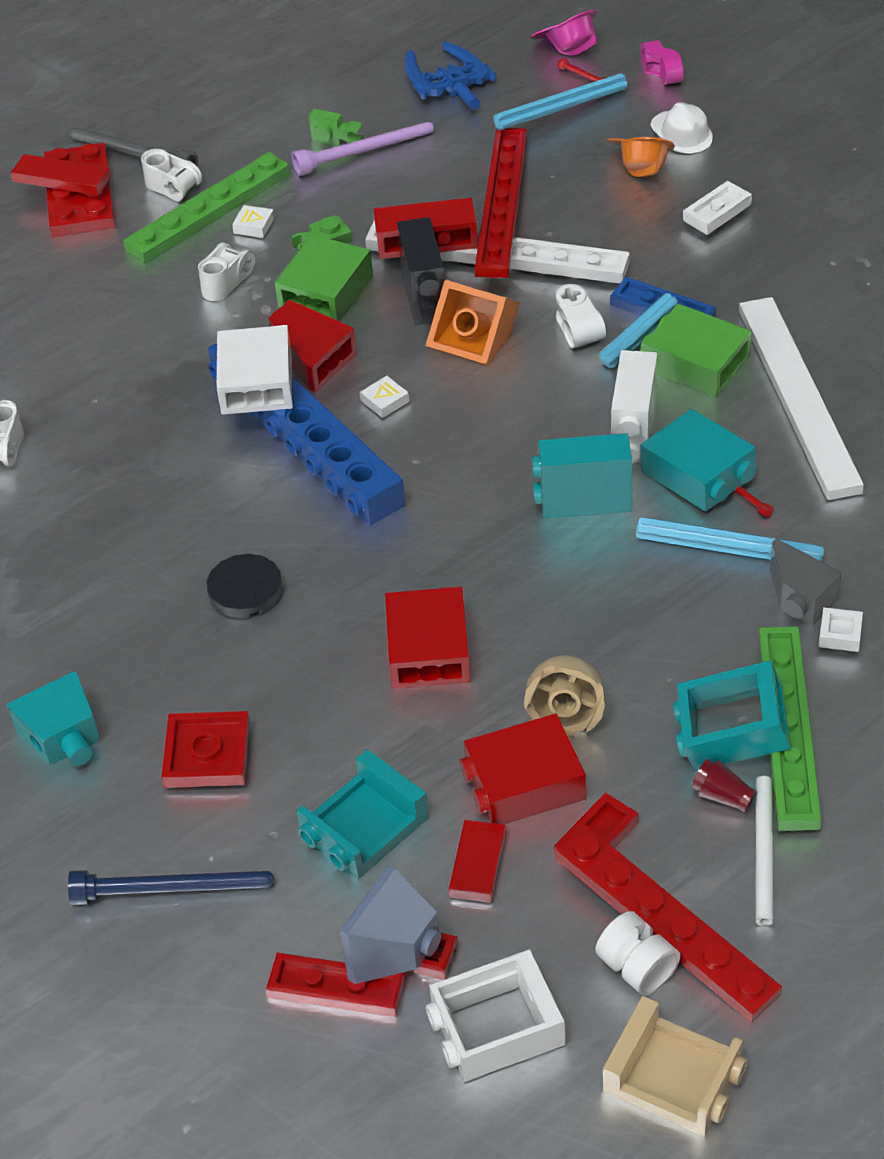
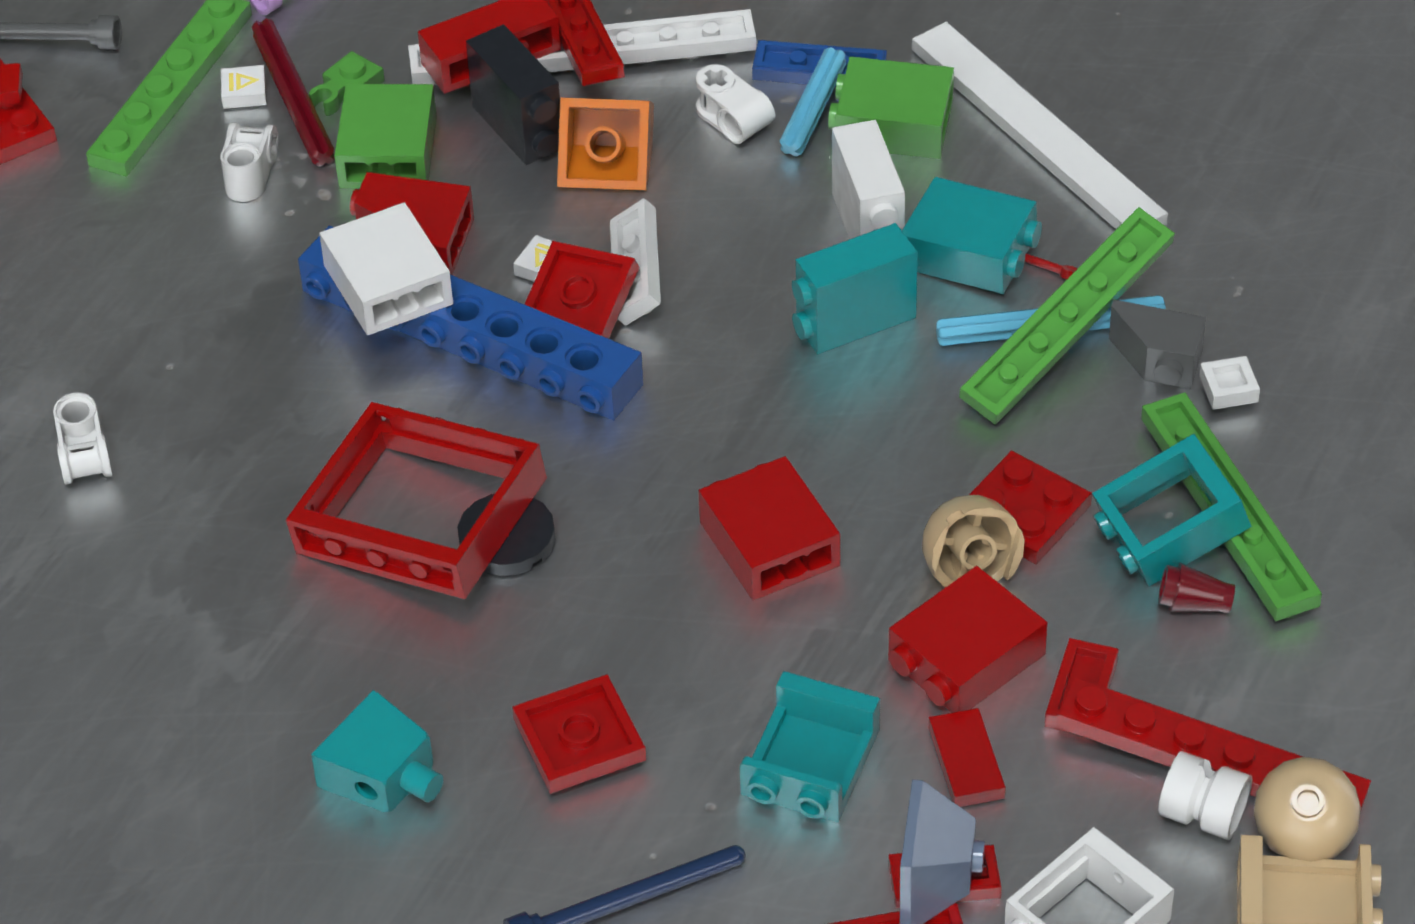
camera: 25 degrees left, 0 degrees up
white piece [141,149,202,202] -> none
white piece [756,776,773,926] -> none
none -> dark red axle [252,18,335,167]
none -> red window [286,402,547,599]
none -> red plate [524,241,639,339]
none -> white plate [610,198,661,326]
none -> bright green plate [959,207,1175,425]
none -> red plate [969,450,1092,565]
none -> tan cylinder [1254,757,1361,862]

